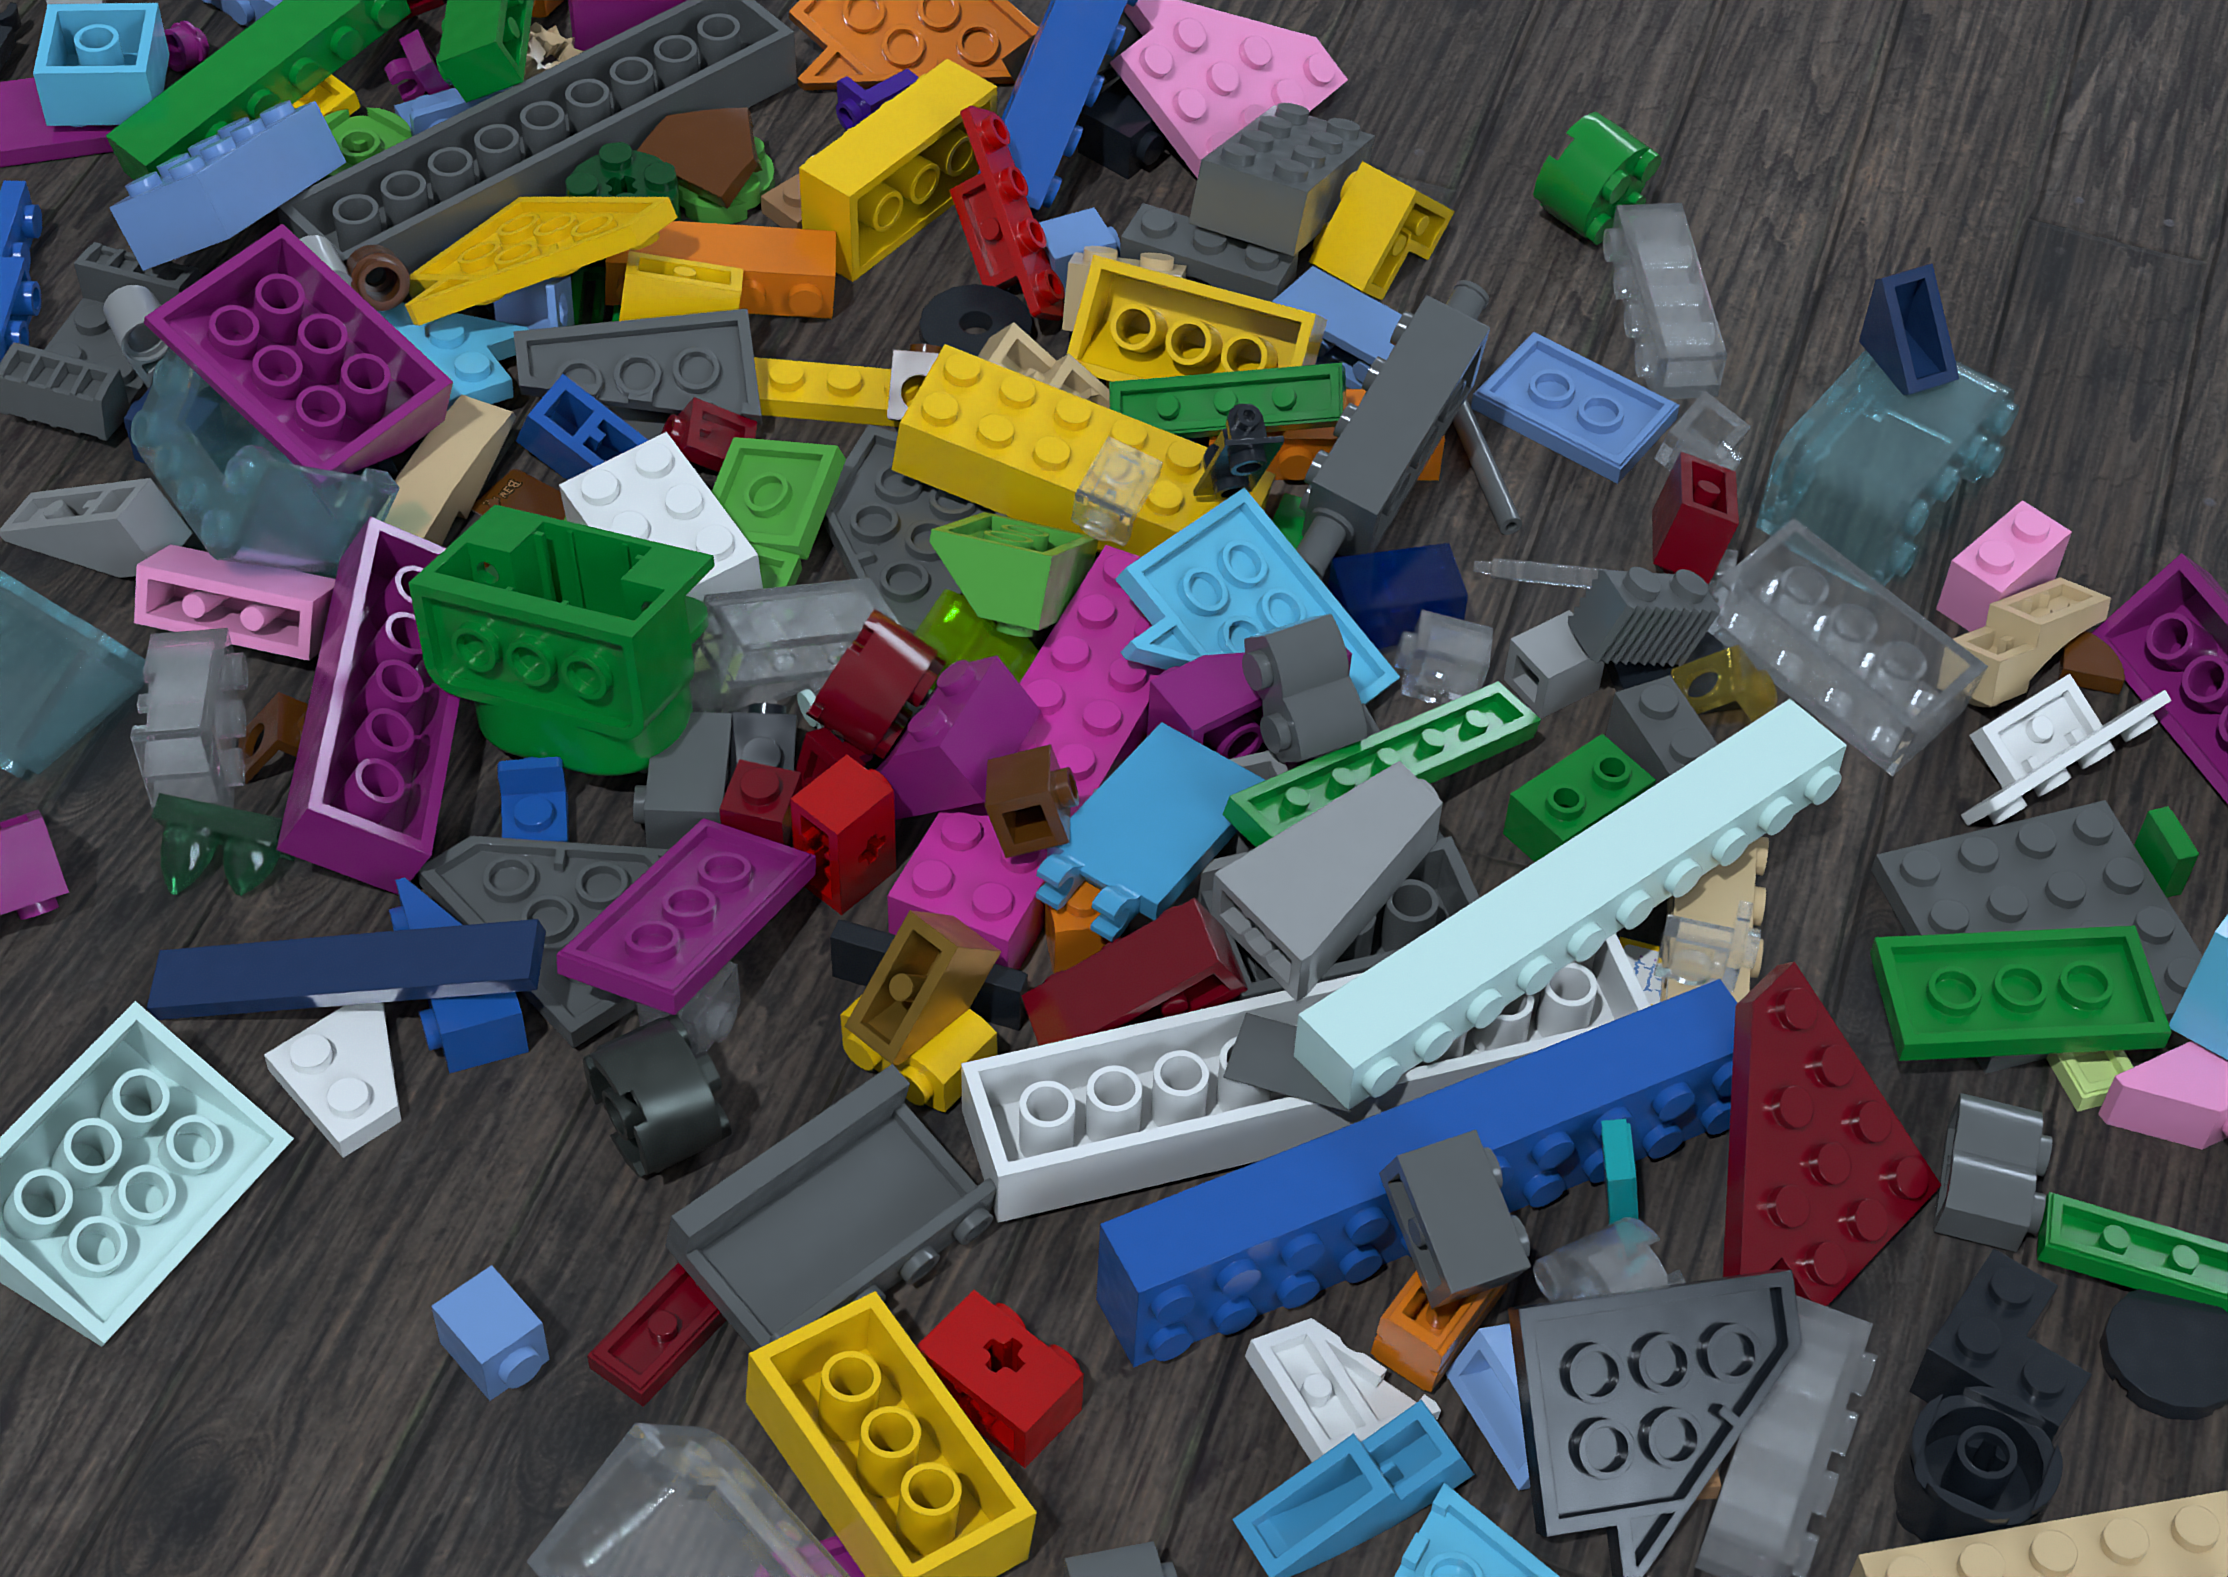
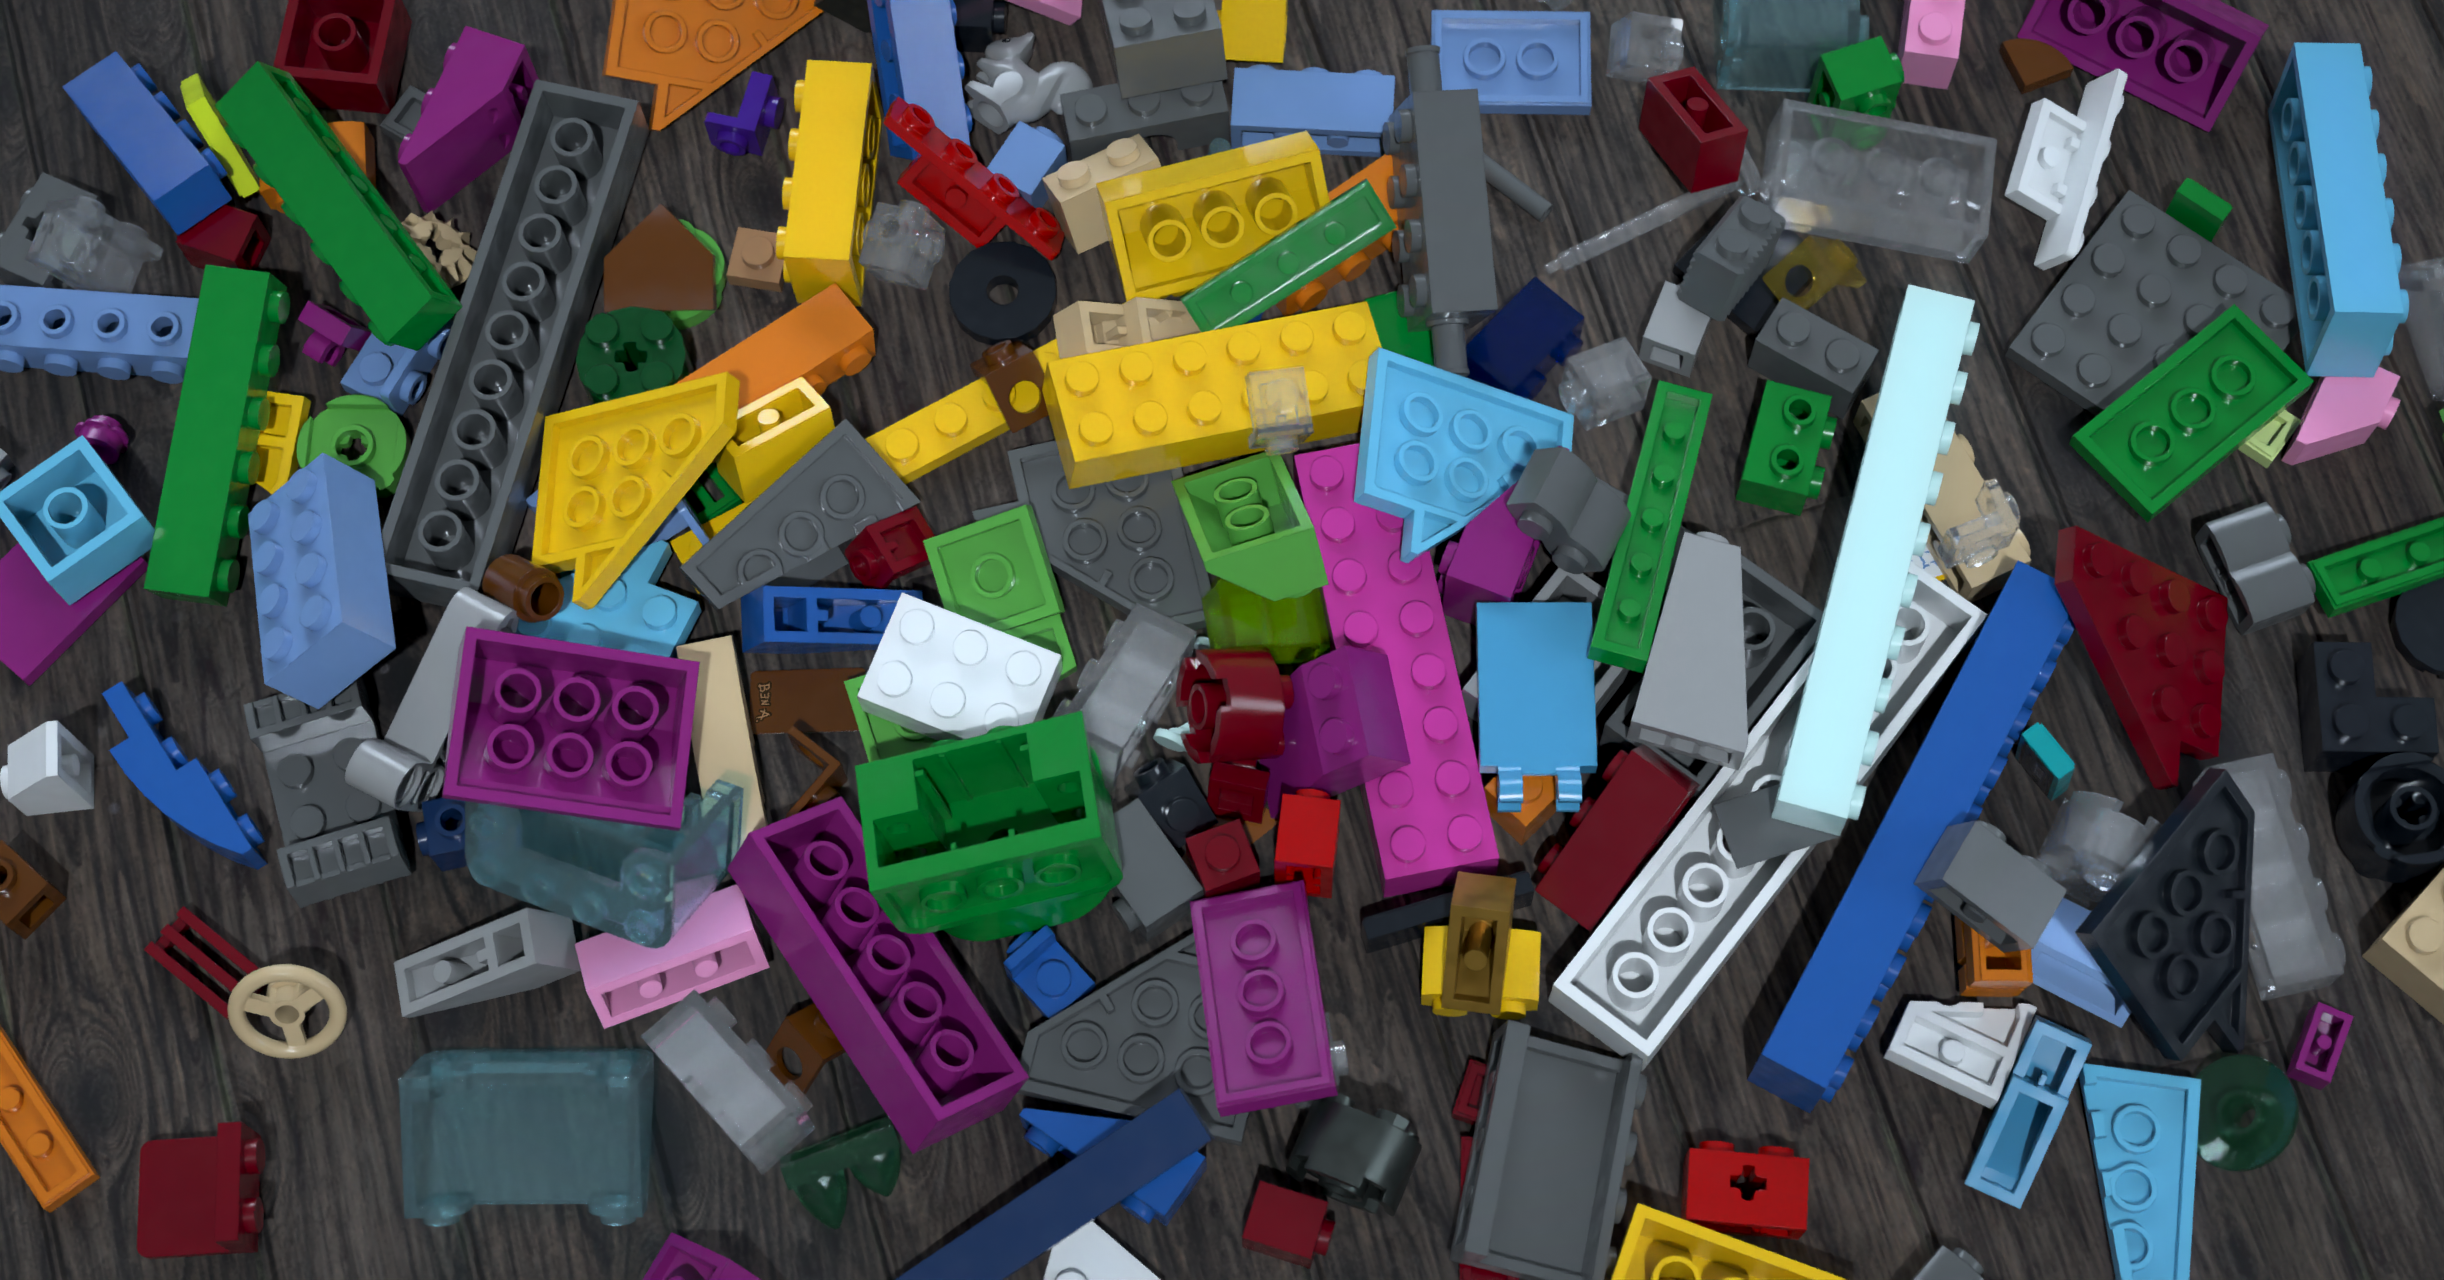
camera: 30 degrees left, 20 degrees up
reddish brown brick [985,744,1079,858] -> none
black hinge [1193,403,1285,501] -> none
tan slope [1940,577,2111,707] -> none
none -> clear brick [858,199,946,290]
none -> light grey animal [965,32,1094,134]
none -> dark red brick [1242,1181,1336,1269]
none -> green brick [1806,36,1904,151]

